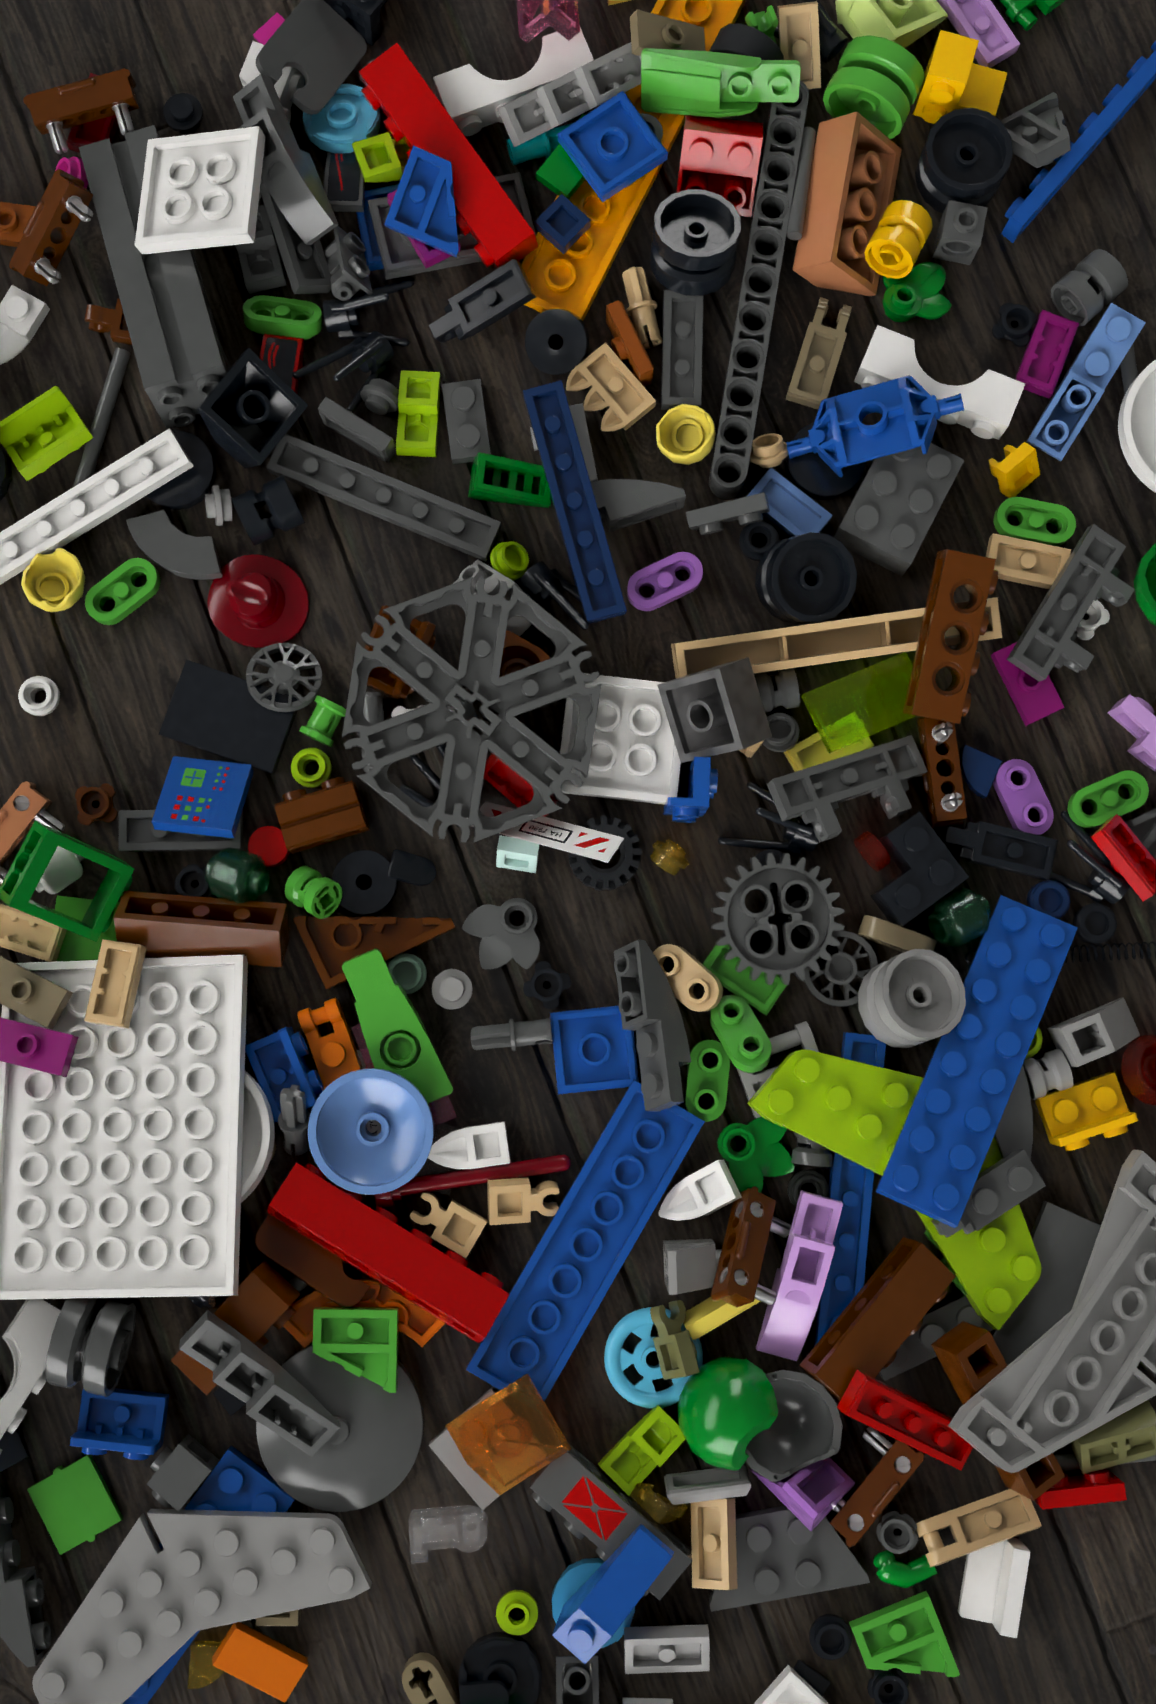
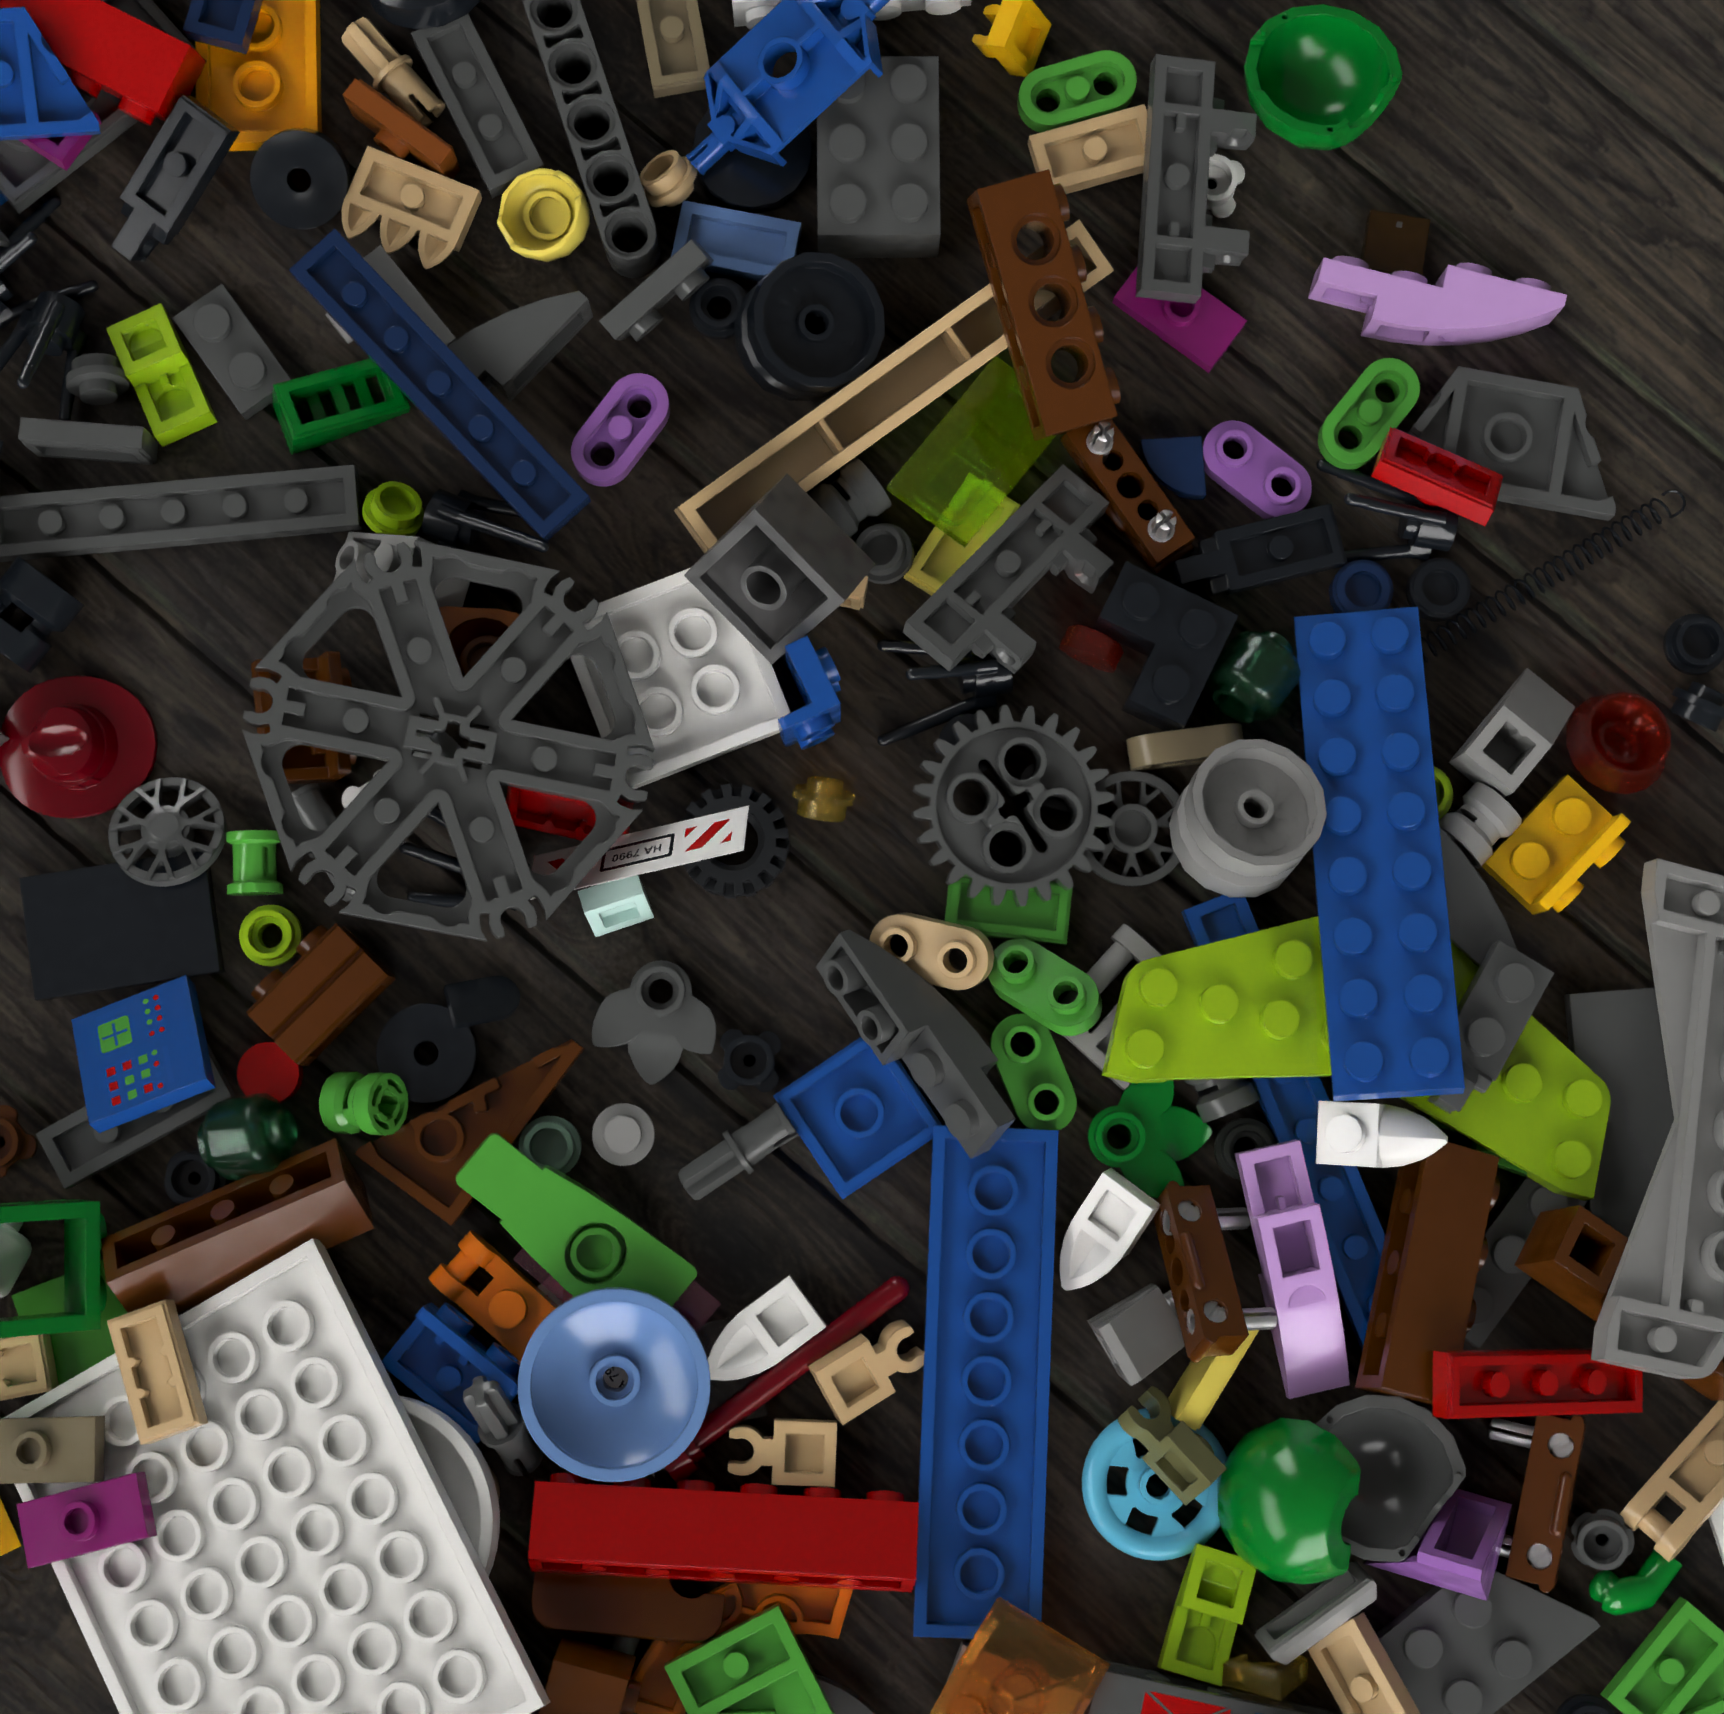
camera: 30 degrees left, 0 degrees up
none -> white plate [1316,1101,1448,1168]

